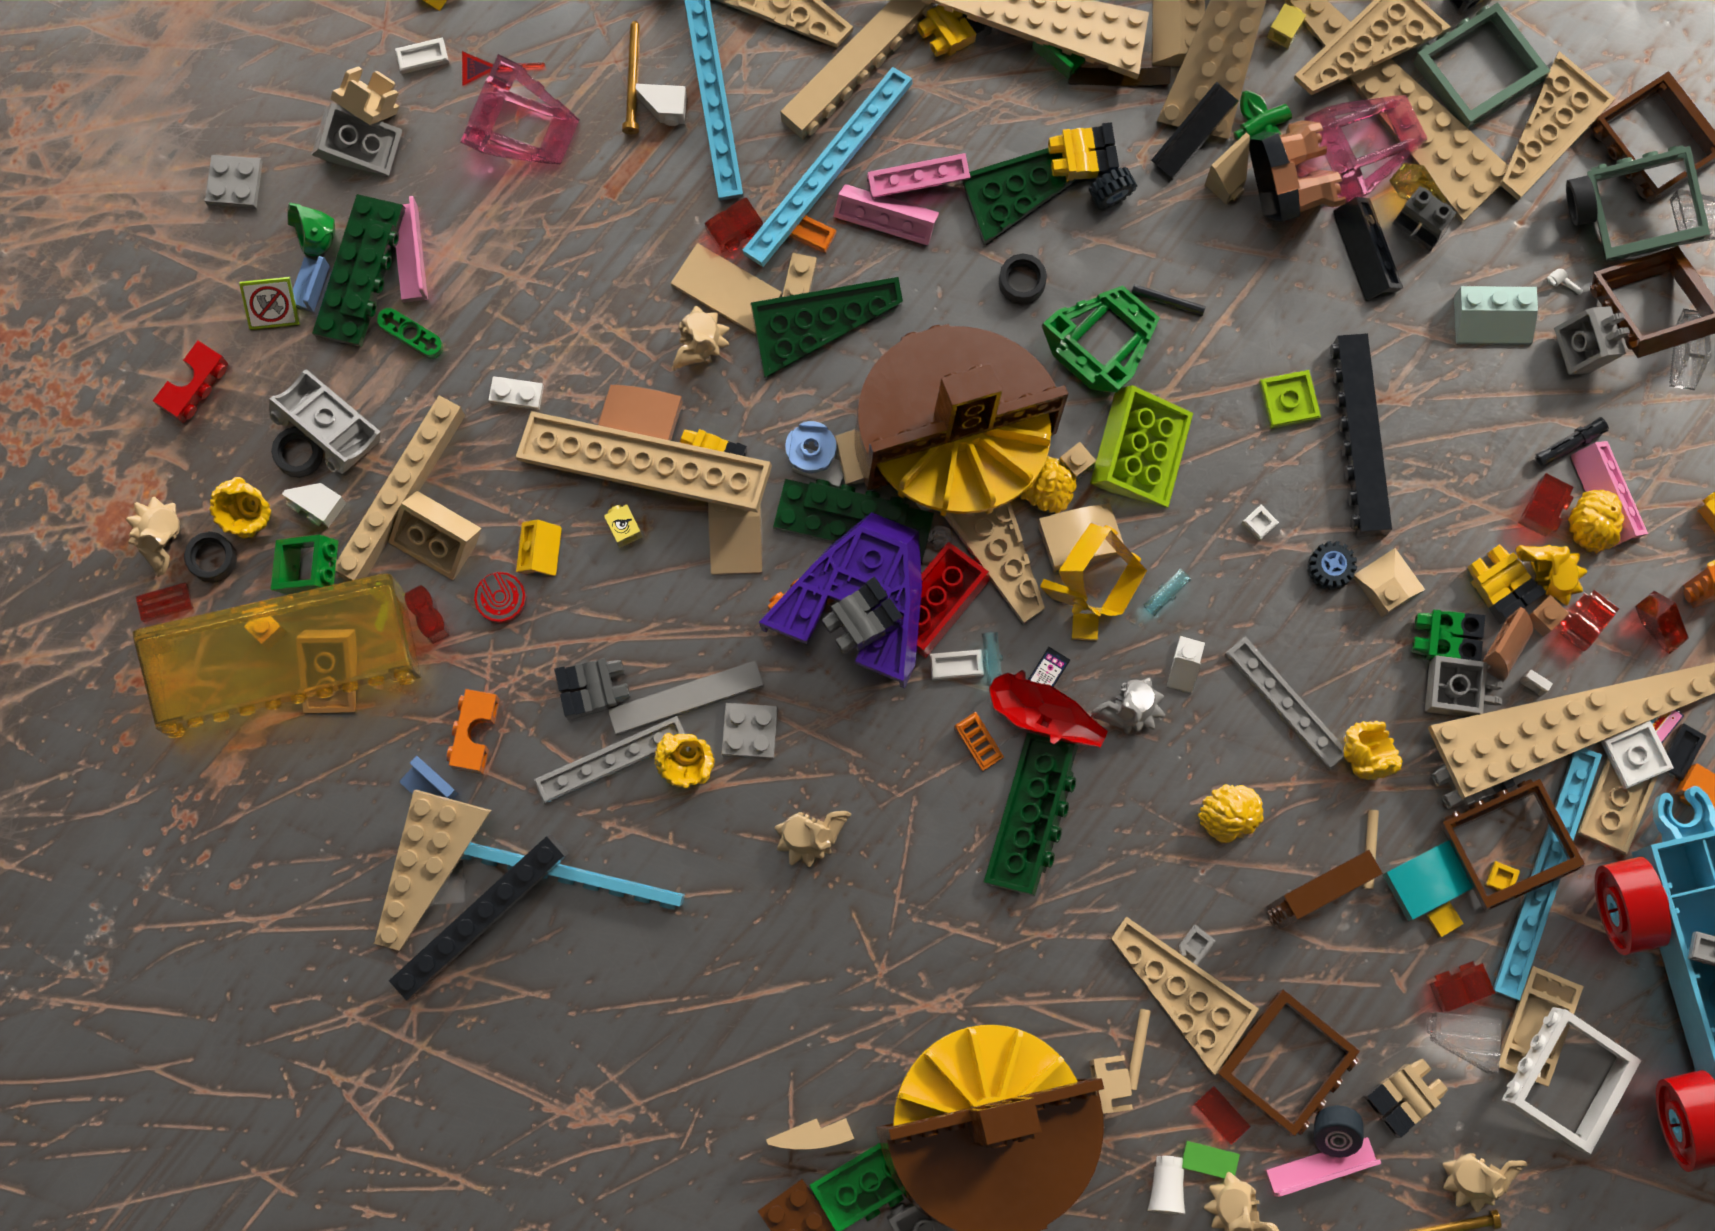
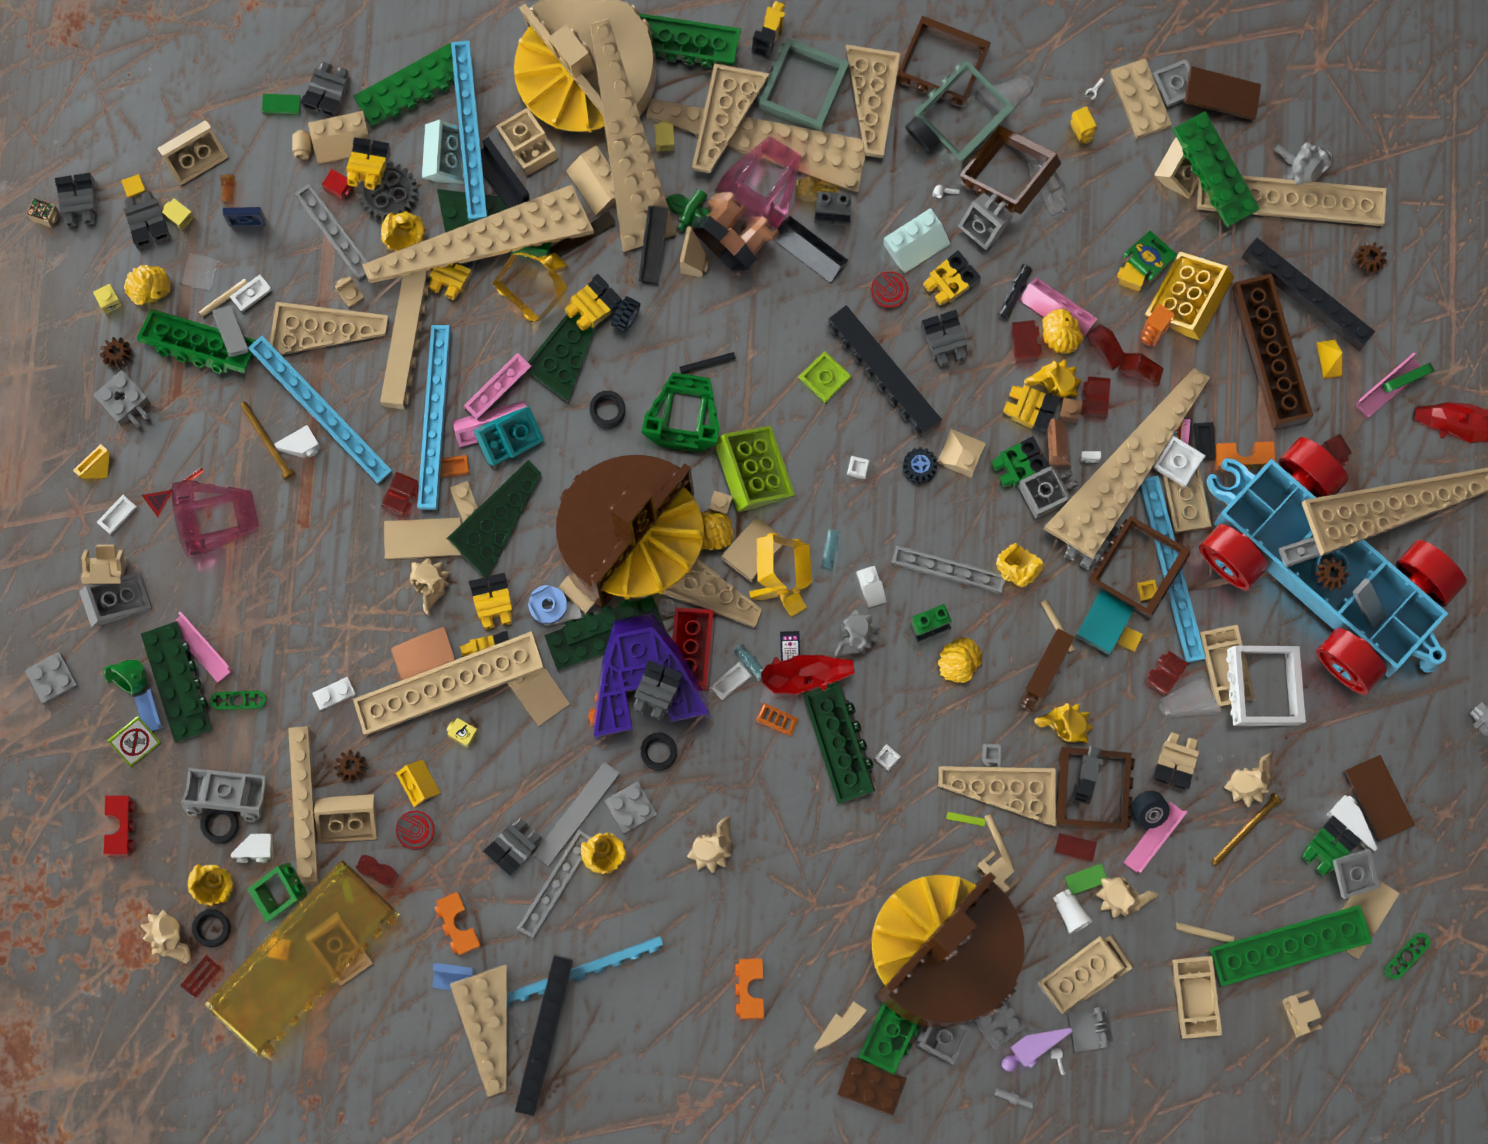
camera: 35 degrees left, 0 degrees up
none -> reddish brown gear [334,750,368,783]
none -> yellow hips [469,573,513,630]
none -> teal slope [473,406,544,466]
none -> yellow piece [492,252,568,322]
none -> black tyre [641,733,677,771]
none -> orange arch [735,959,764,1020]
none -> tile [871,271,909,309]
none -> white tile [874,744,901,772]
none -> green hips [910,604,952,643]
none -> dark grey hips [921,310,967,367]
none -> yellow hips [923,250,981,306]
none -> lime piece [946,812,986,826]
none -> yellow head [1035,703,1093,743]
none -> hips [1071,746,1103,804]
none -> clear red slope [1086,324,1127,370]

